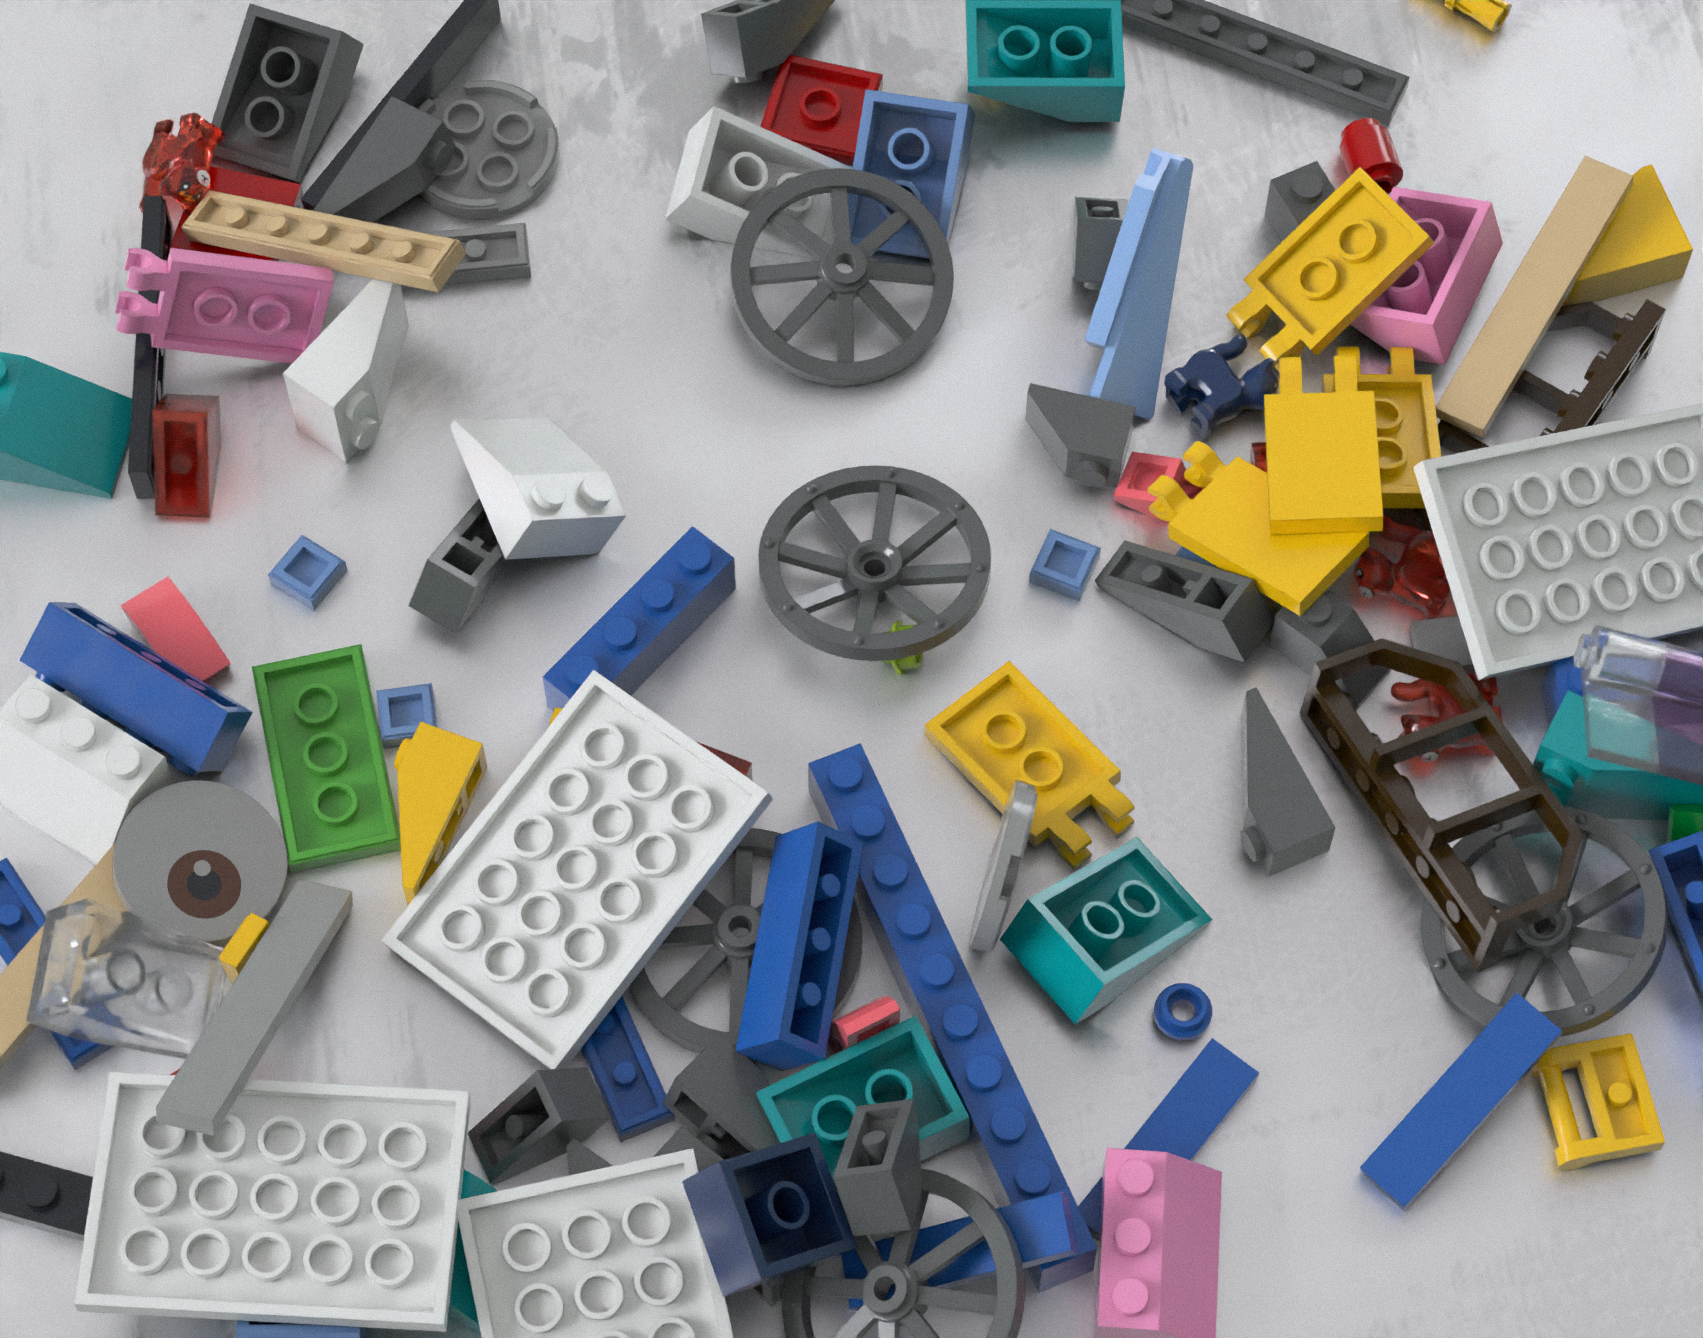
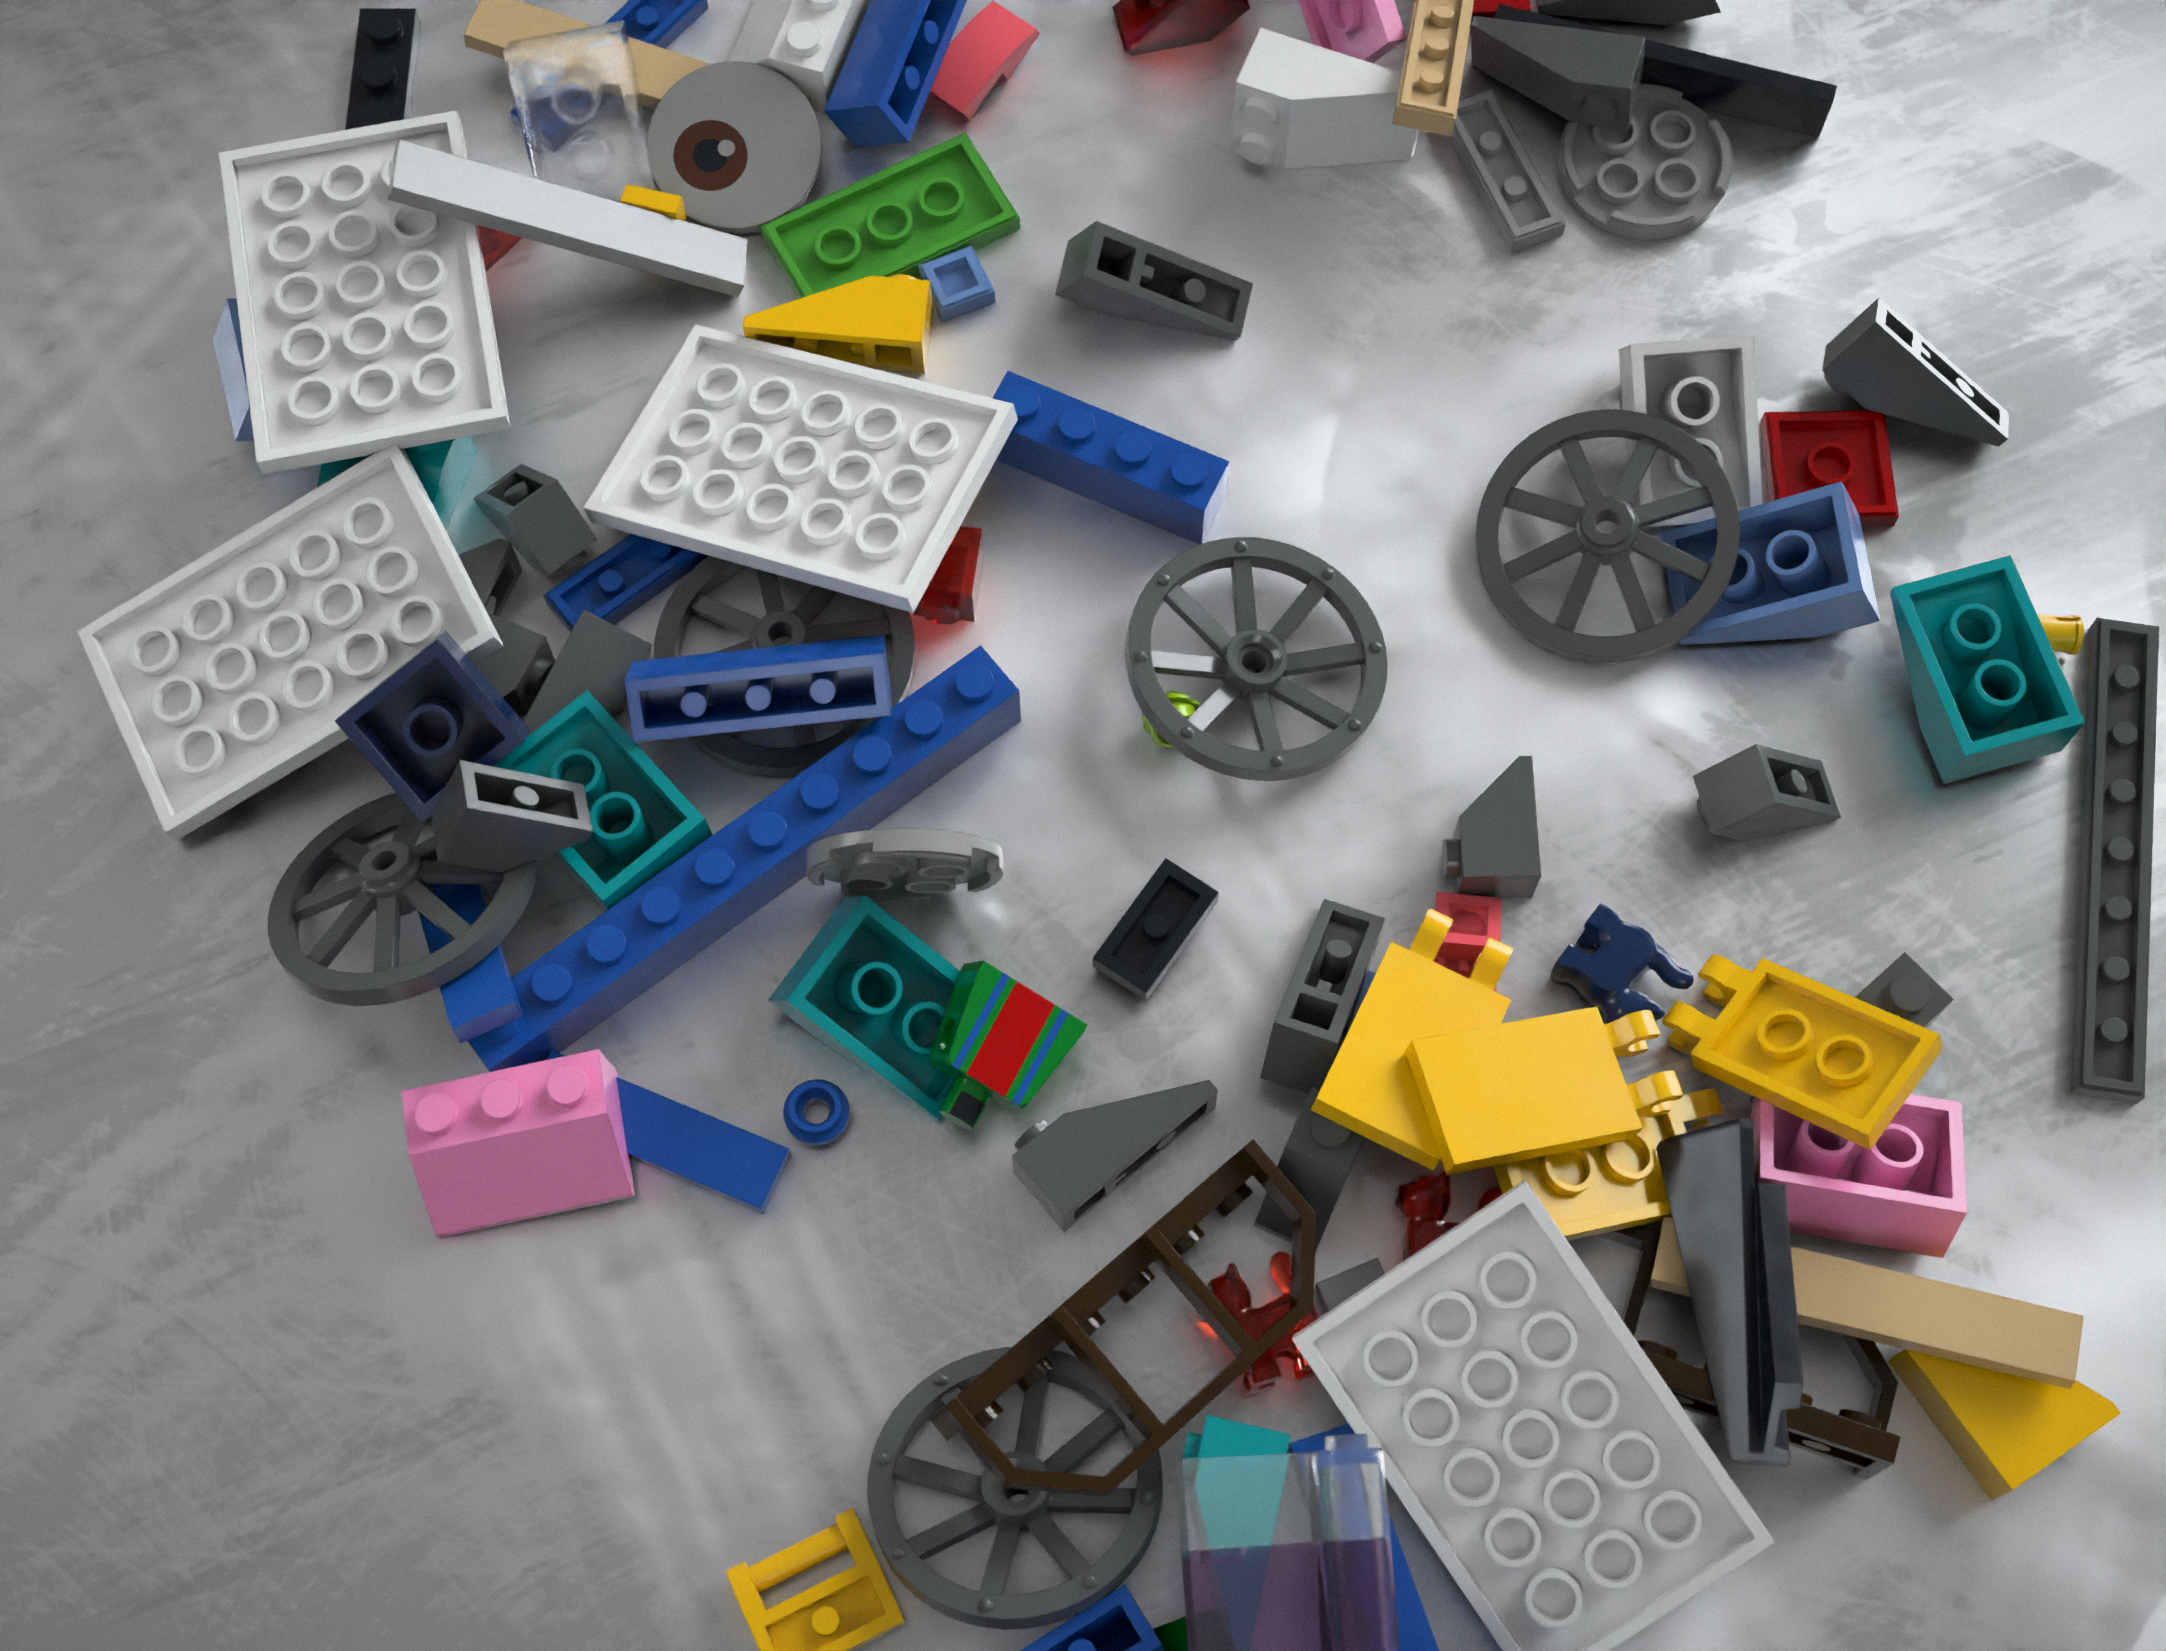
camera: 75 degrees right, 5 degrees up
medium blue tile [268,535,348,610] -> none
white slope [450,416,626,560] -> none
coral slope [828,996,900,1054] -> none
yellow tile [924,661,1135,870] -> none
medium blue tile [1029,529,1101,601] -> none
light blue wedge [1084,148,1194,419] -> none
red brick [1339,118,1403,194] -> none
blue tile [1360,992,1563,1210] -> none
none -> torso [929,960,1087,1131]
none -> black plate [1093,858,1219,1001]
none -> black wedge [1656,1118,1804,1467]

